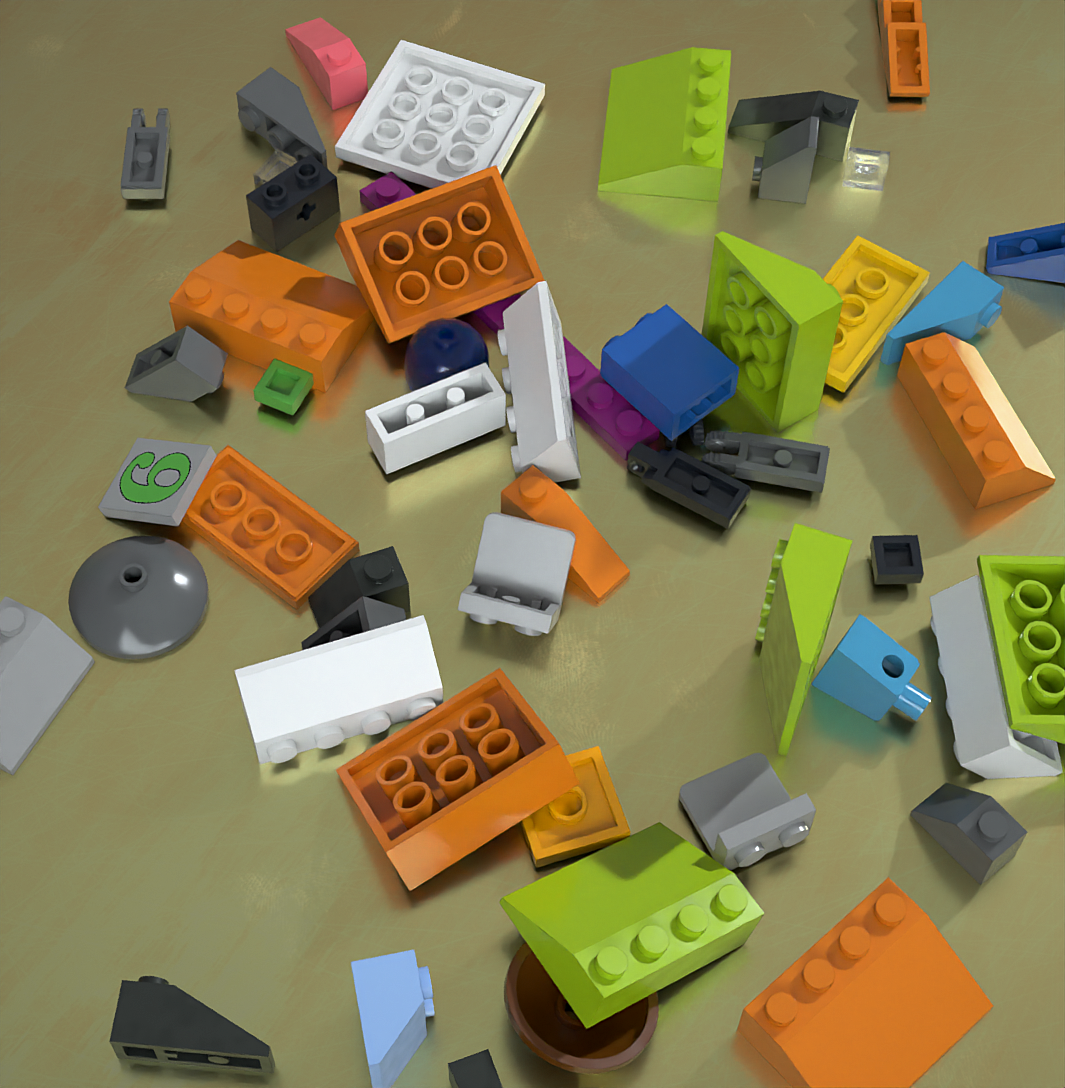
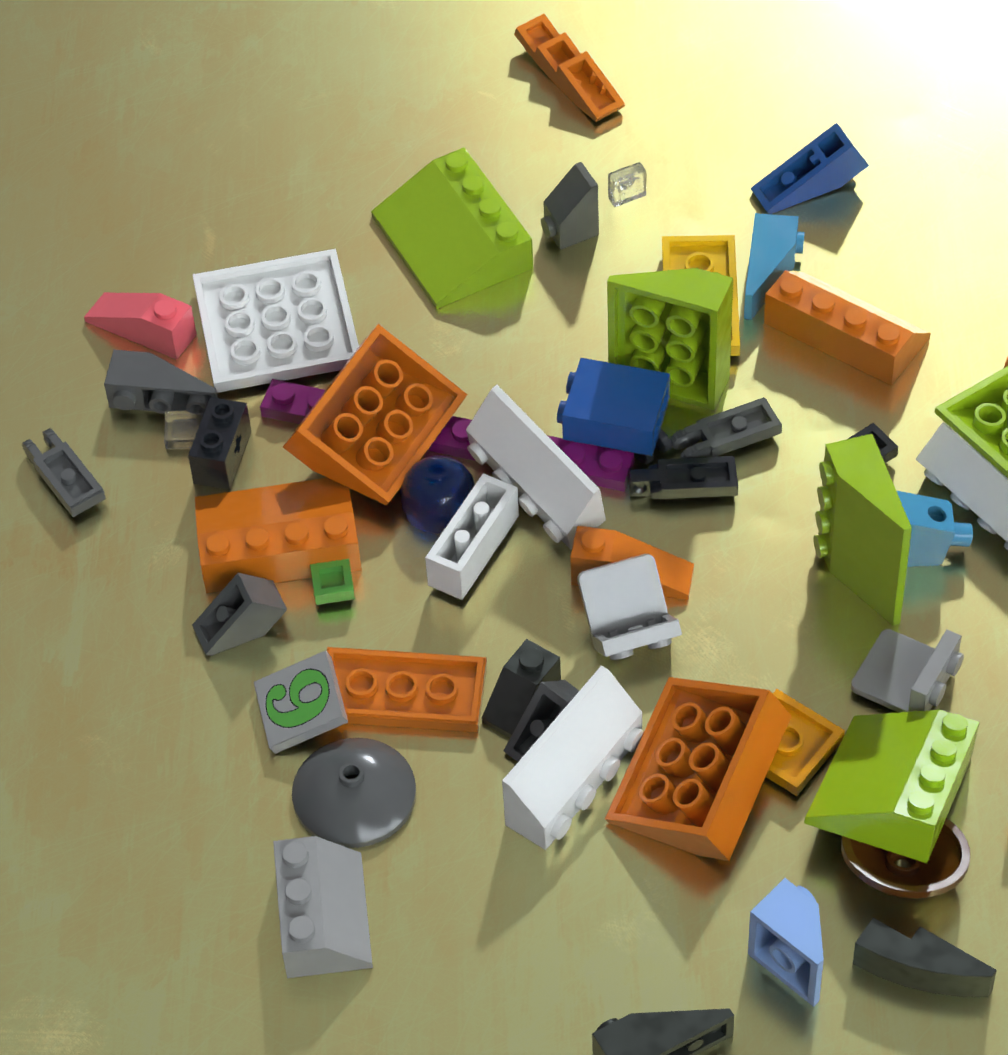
camera: 30 degrees left, 5 degrees down
pearl dark grey slope [728,90,859,162] -> none

